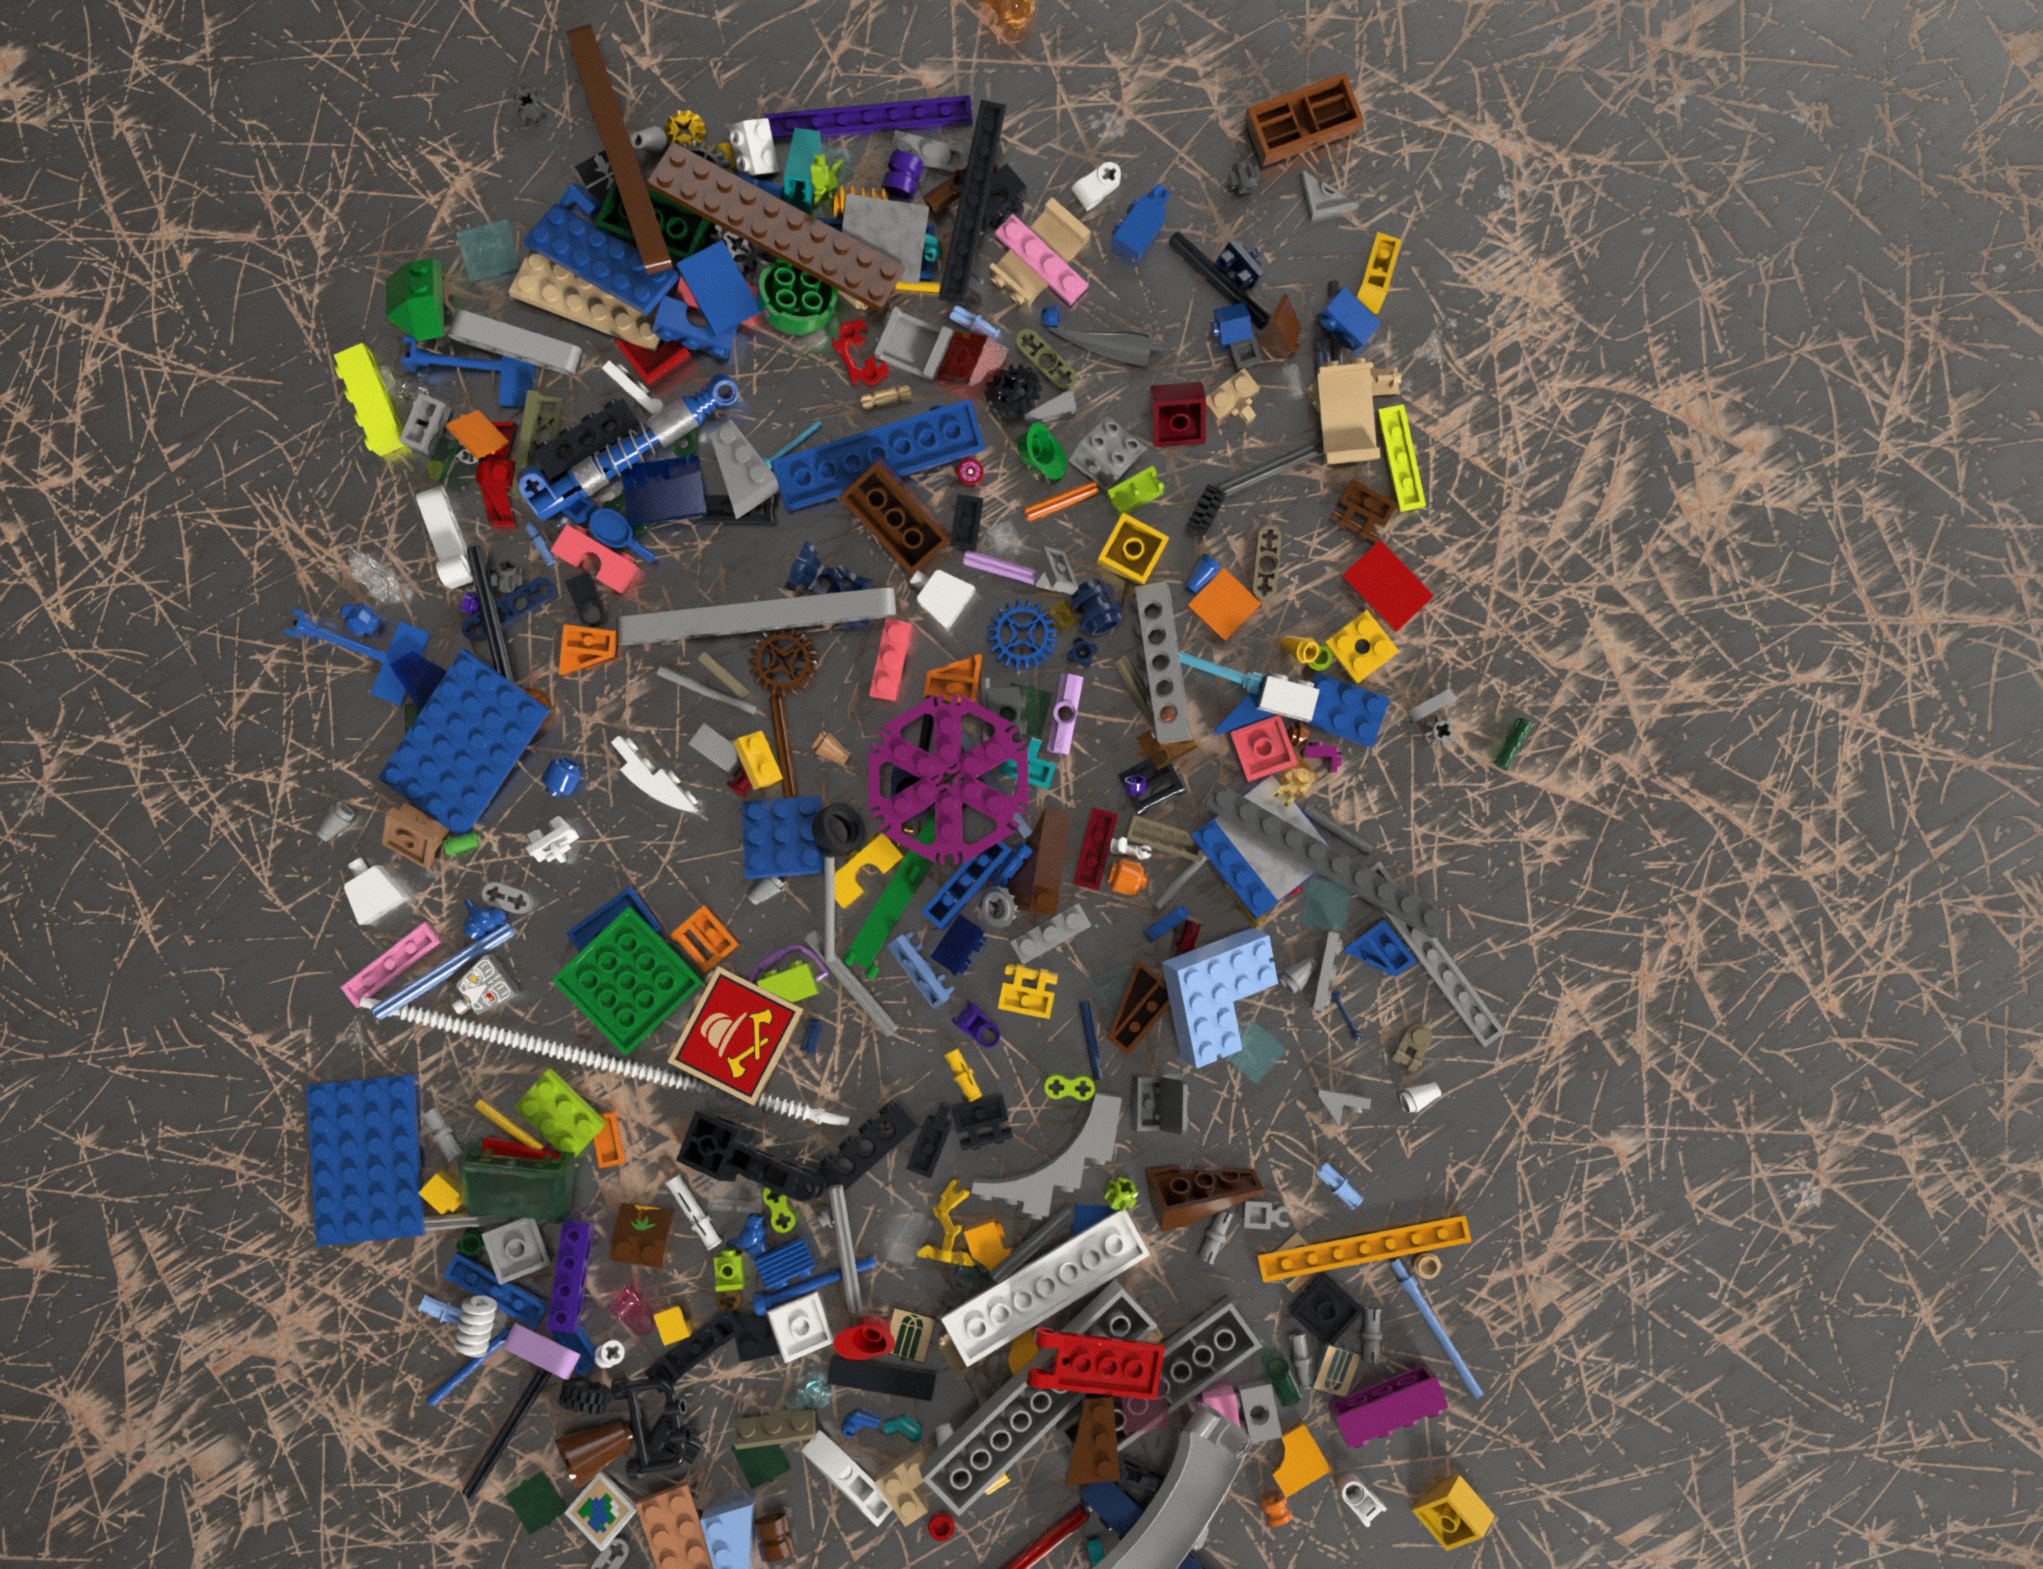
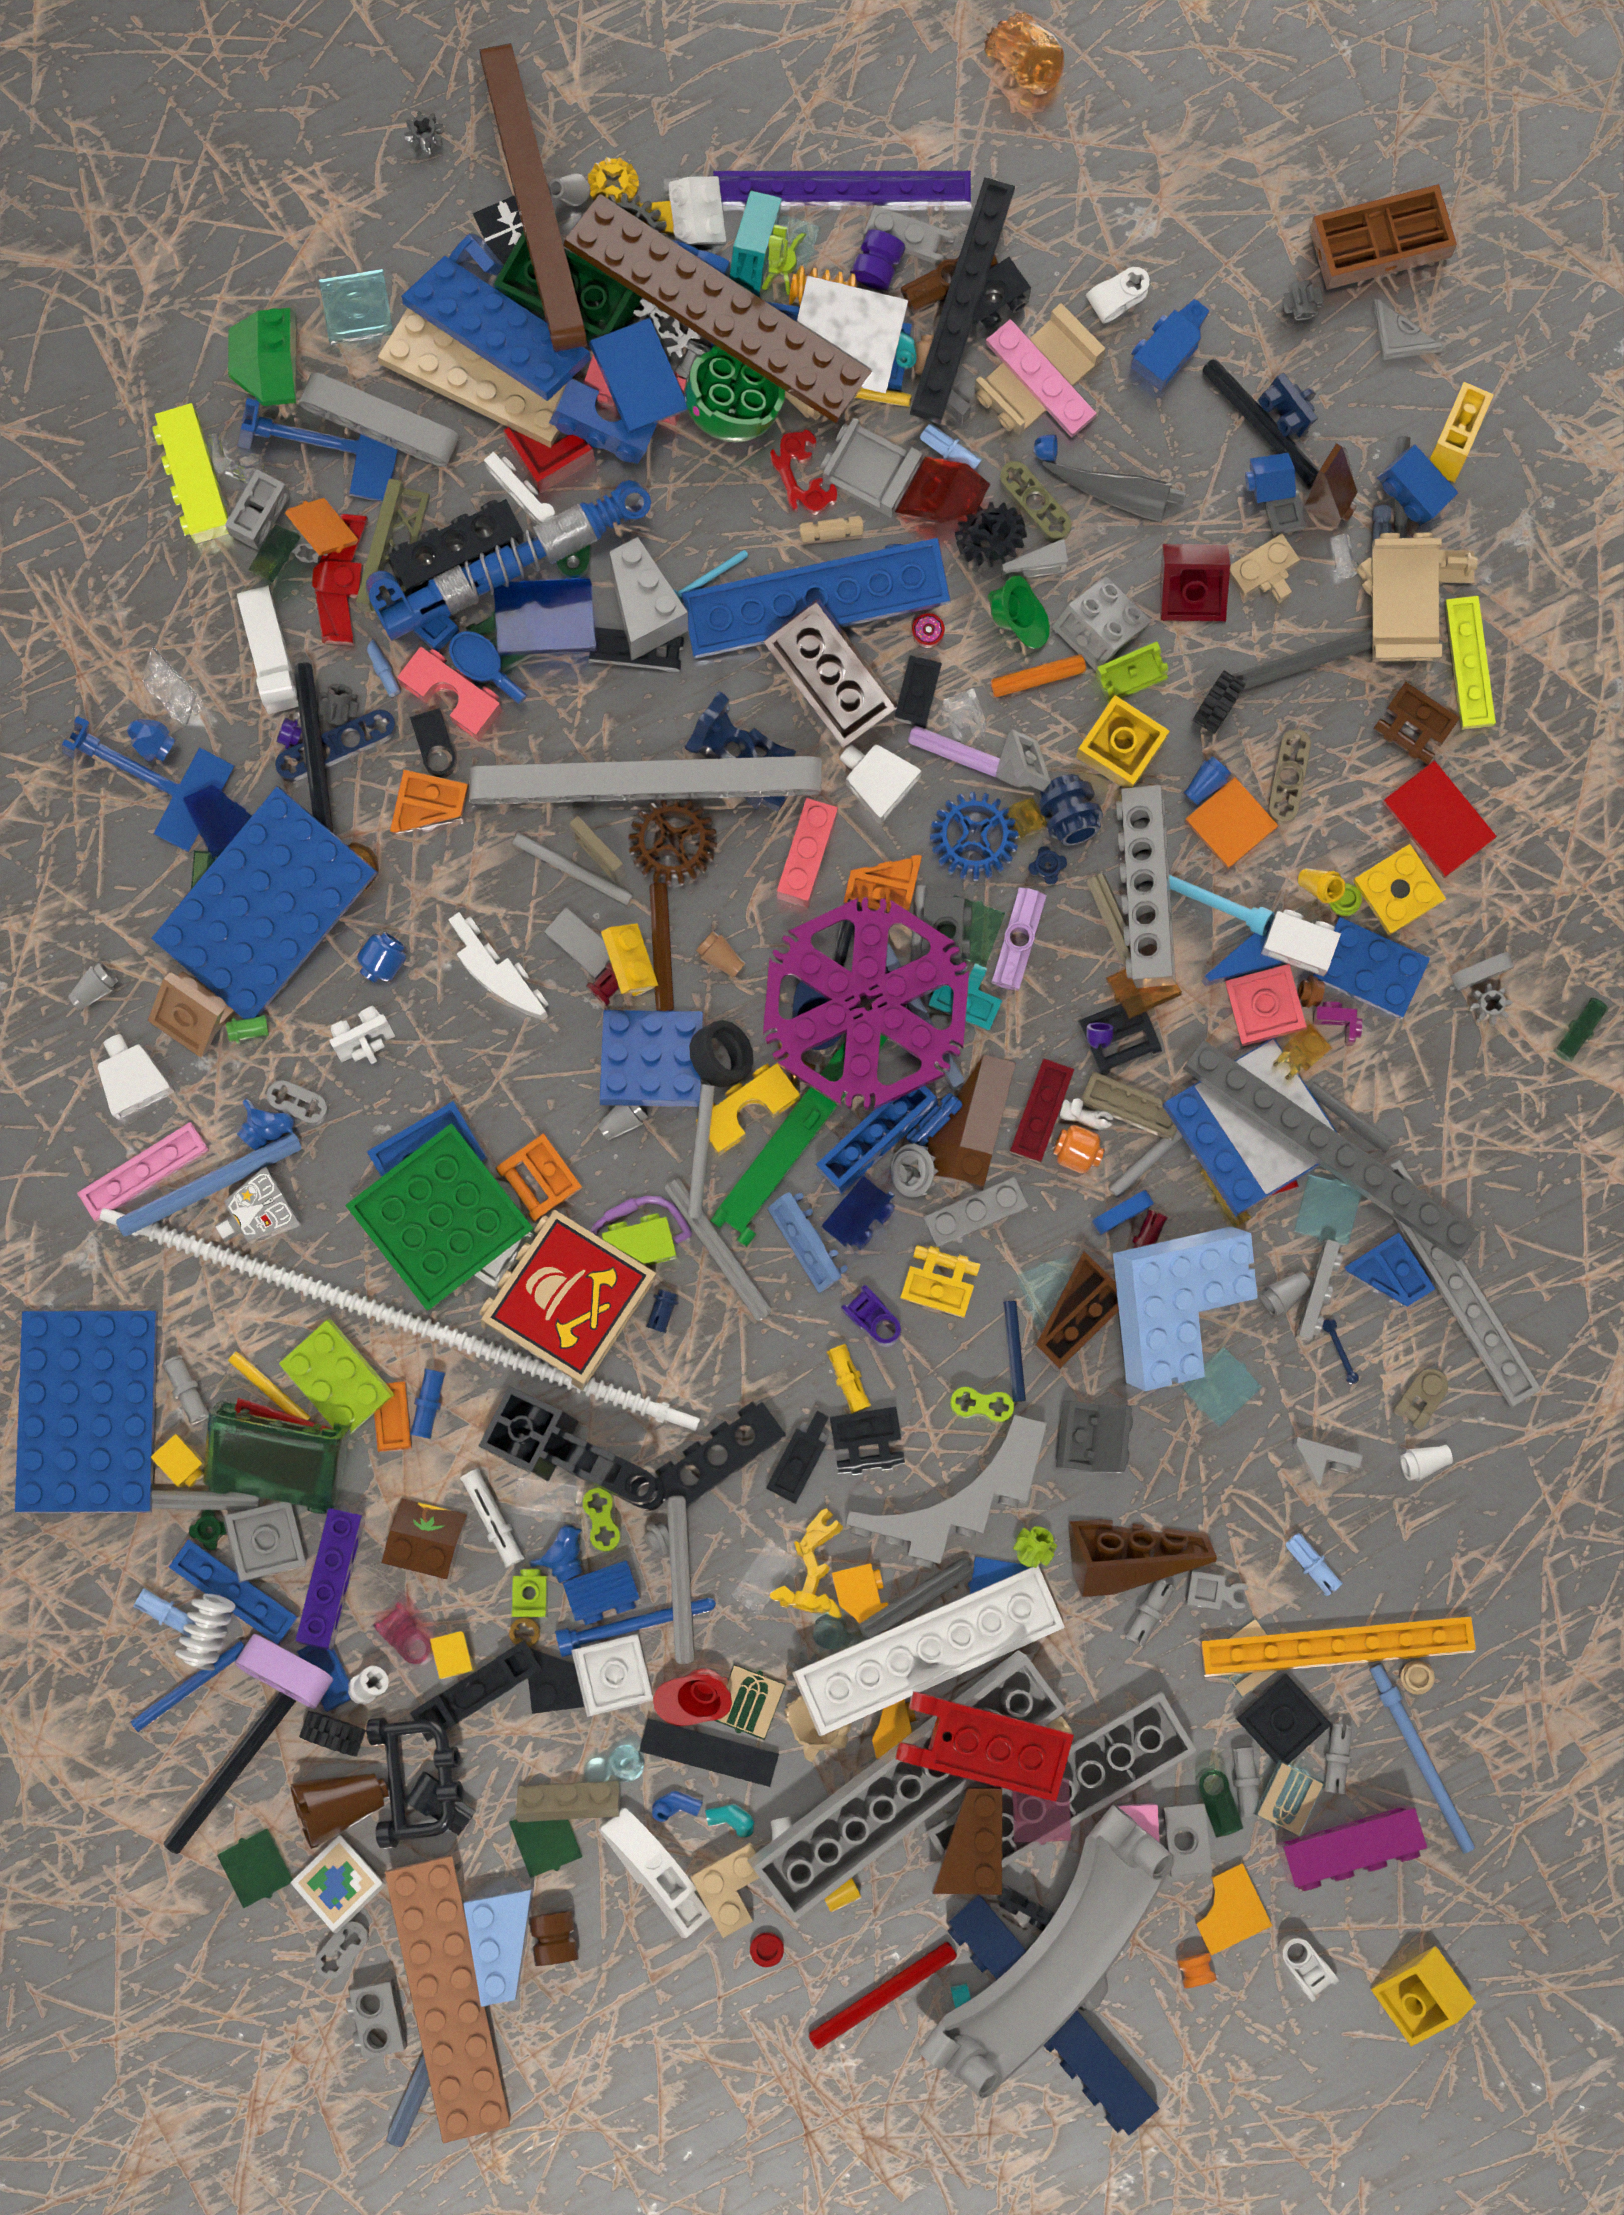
camera: 15 degrees right, 5 degrees down
none -> blue pin [410,1369,446,1439]

